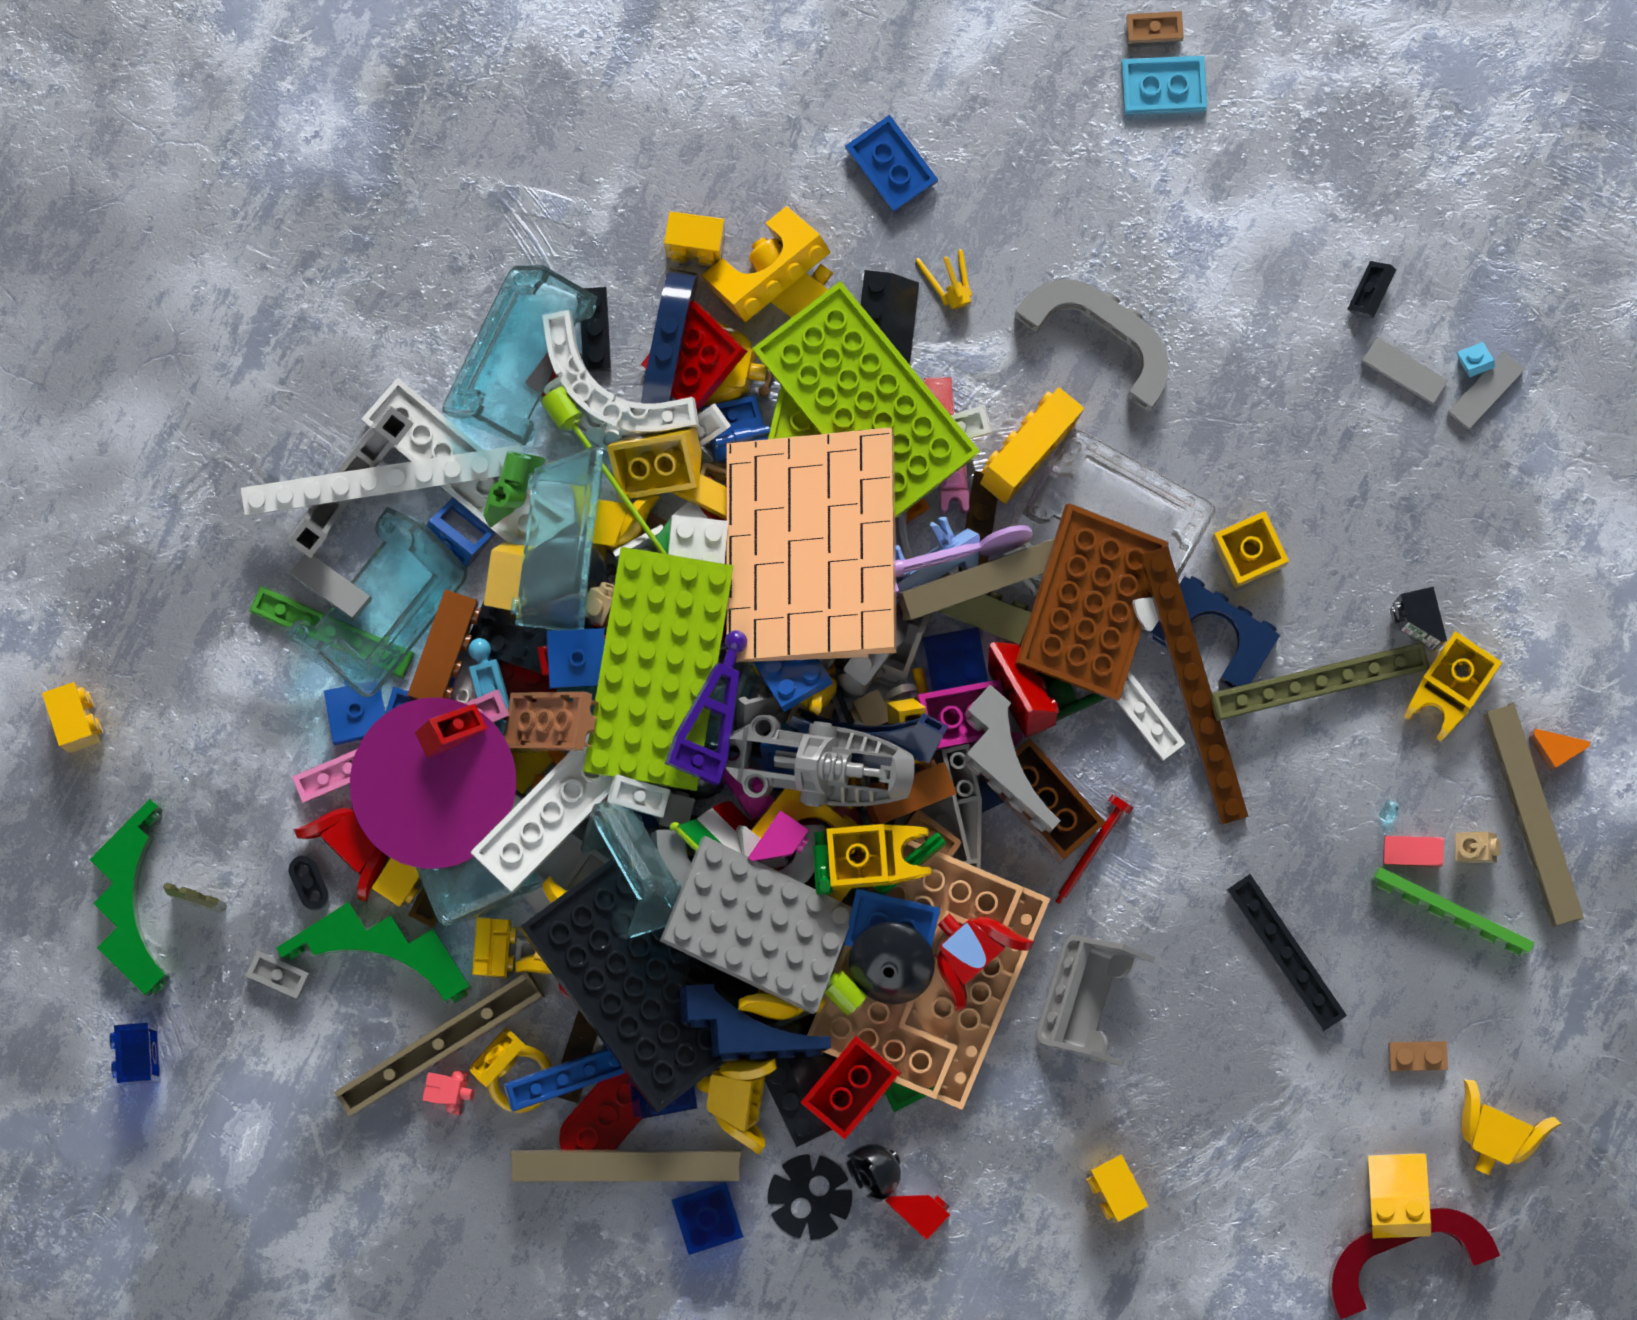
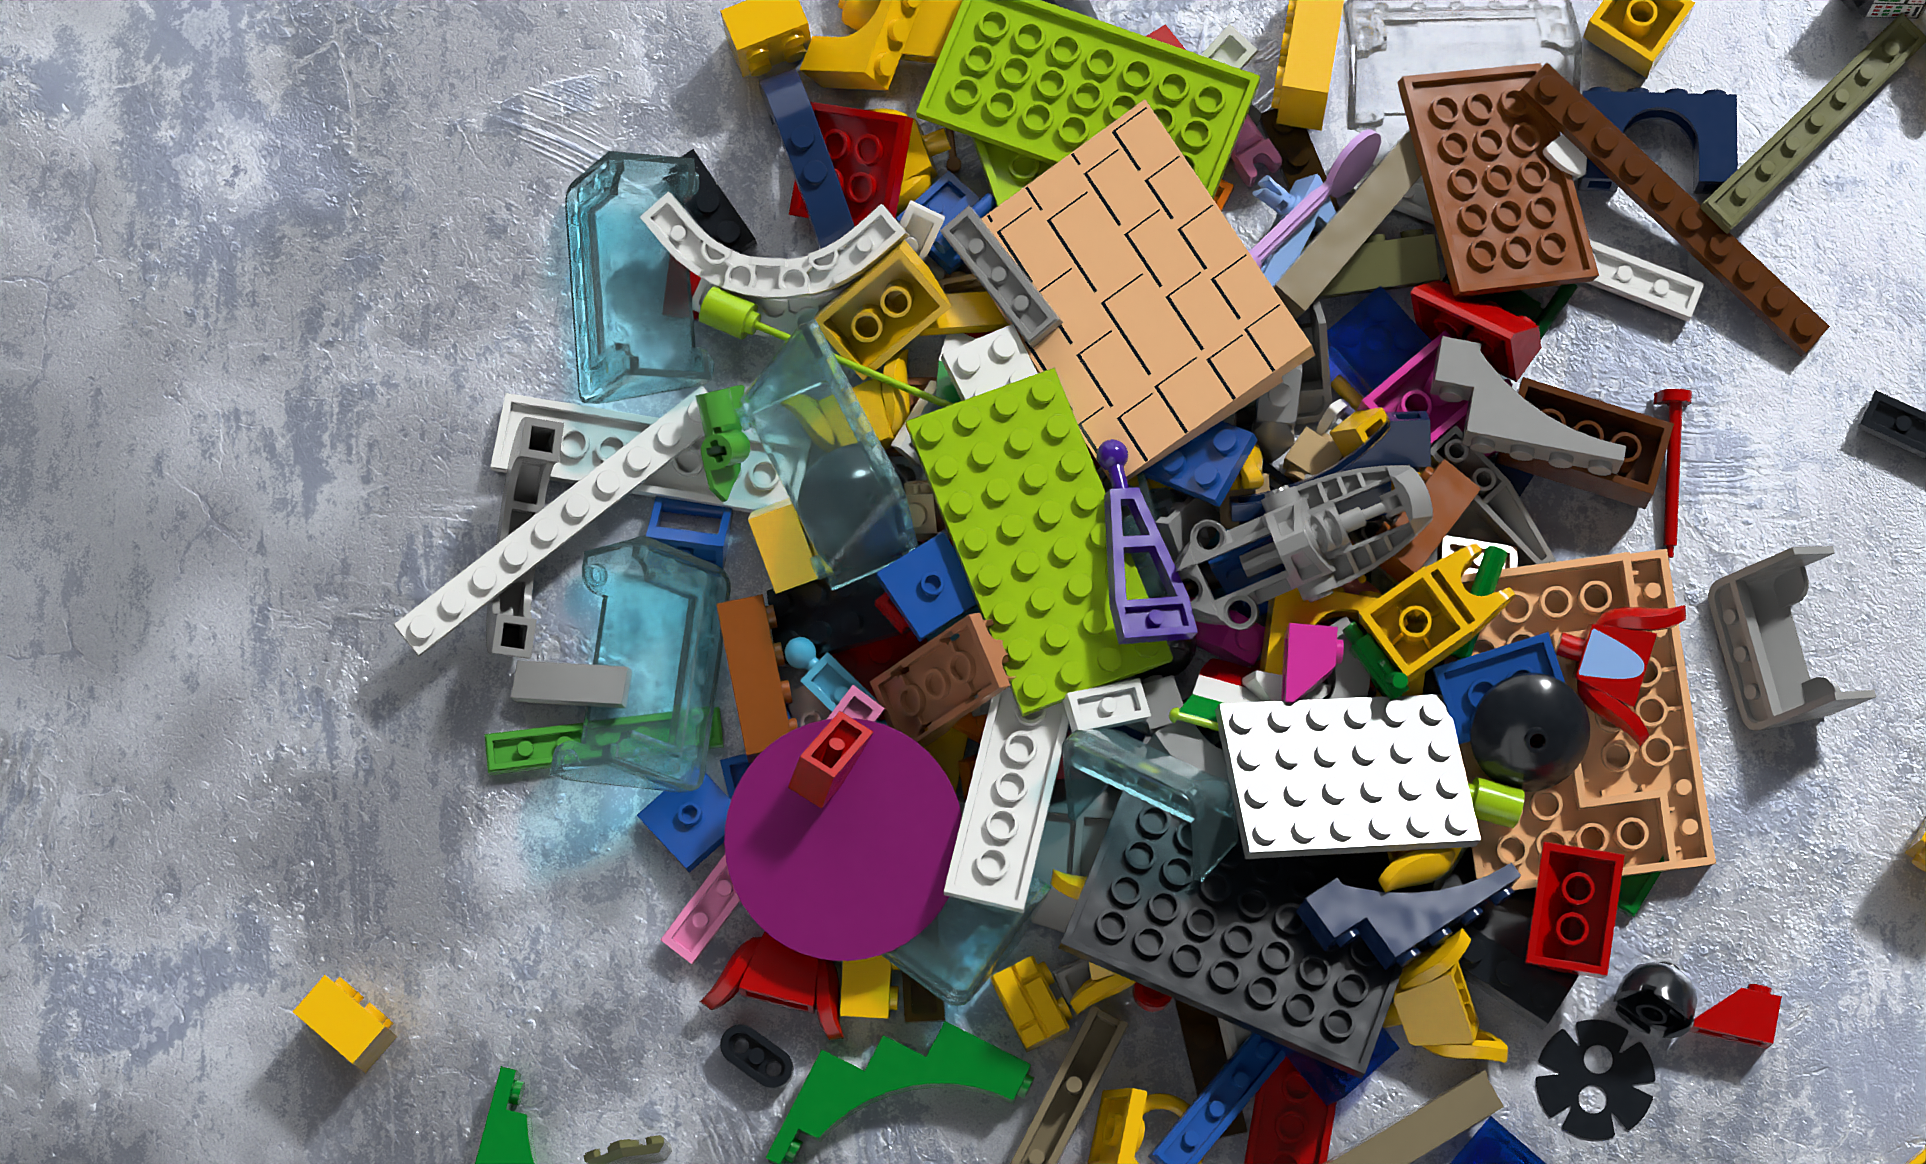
camera: 25 degrees left, 5 degrees down
none -> light grey tile [940,206,1063,348]

